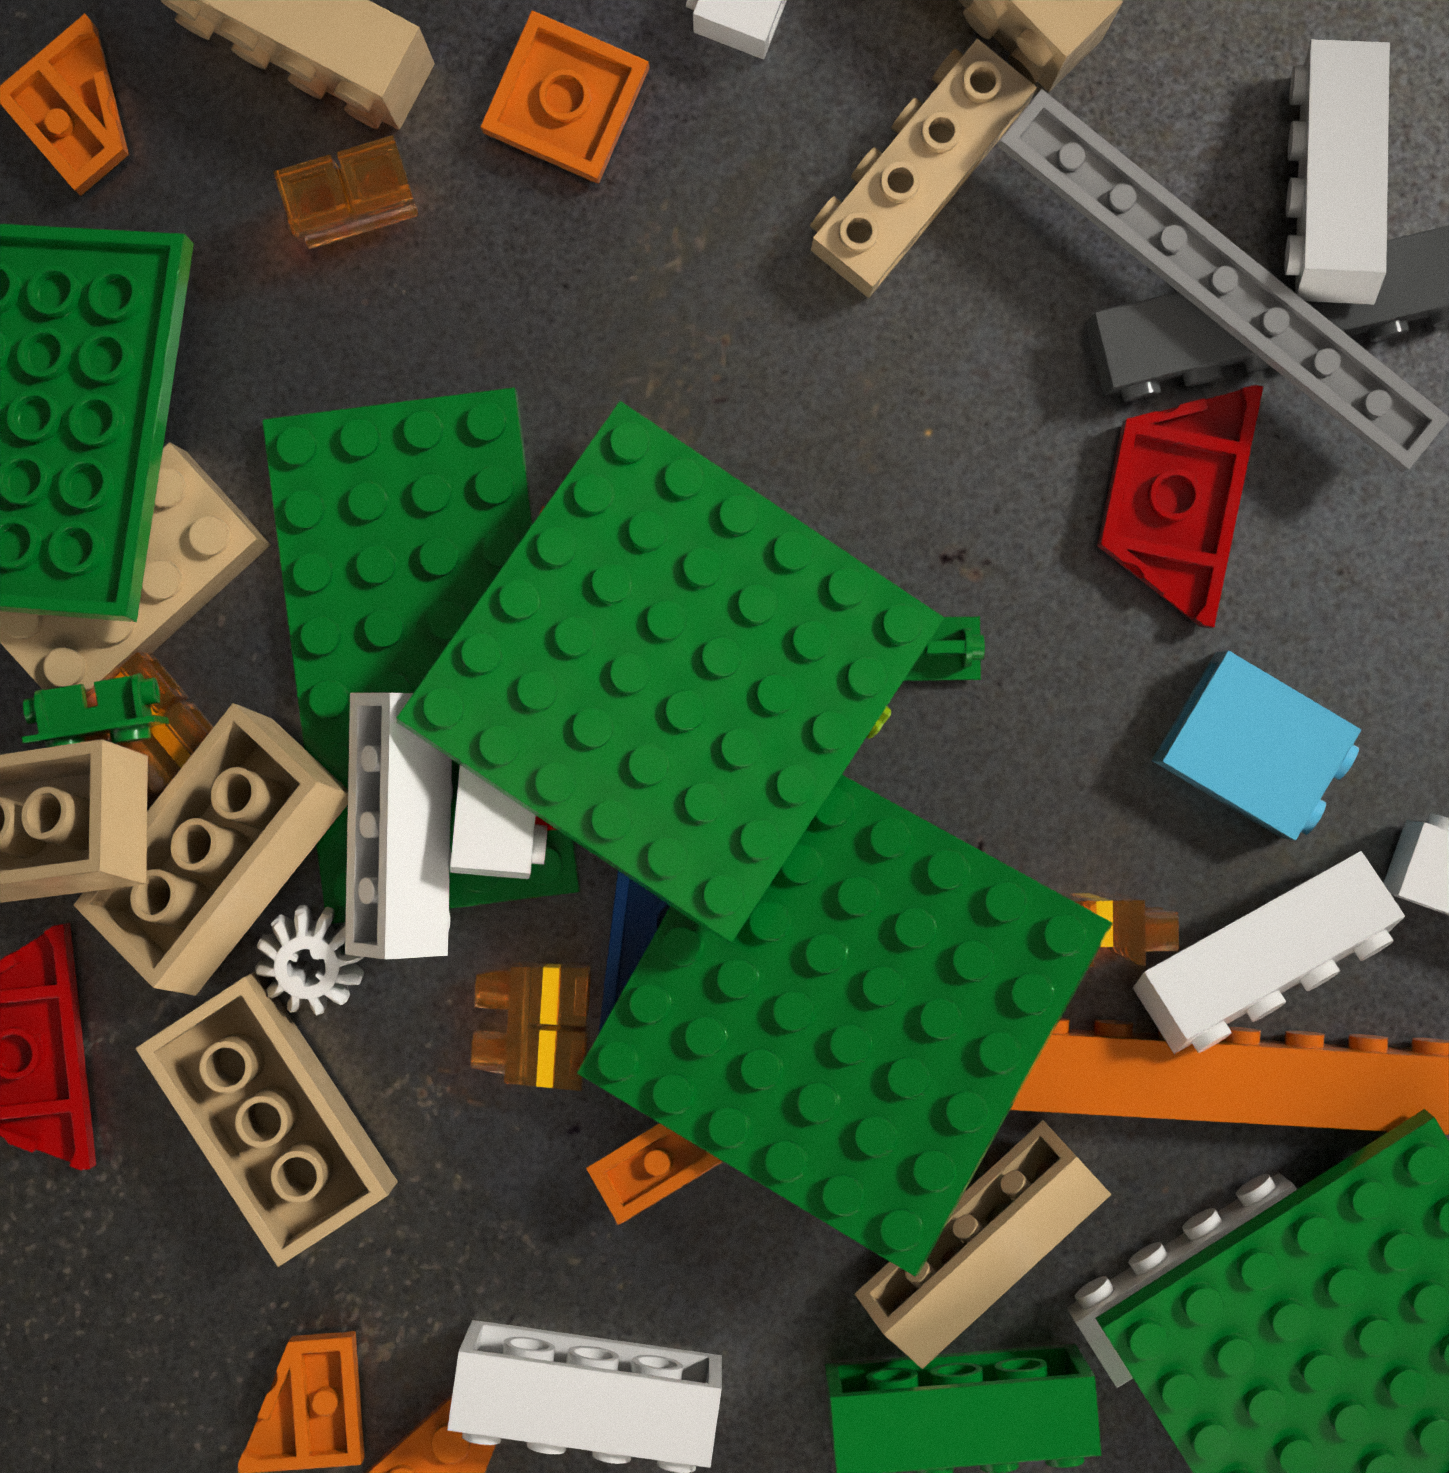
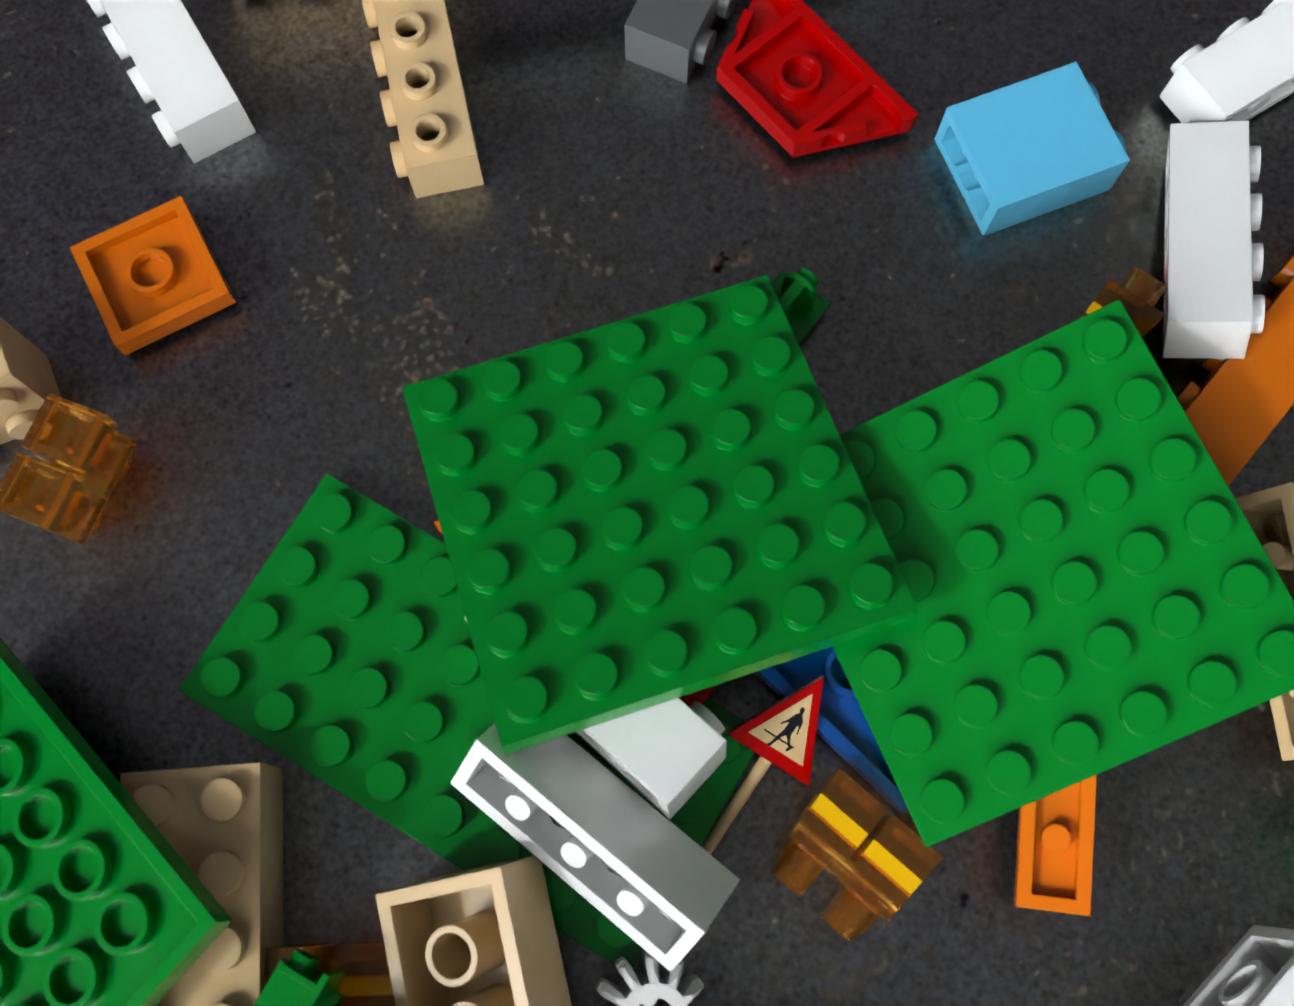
camera: 55 degrees left, 15 degrees down
none -> piece [702,675,824,855]

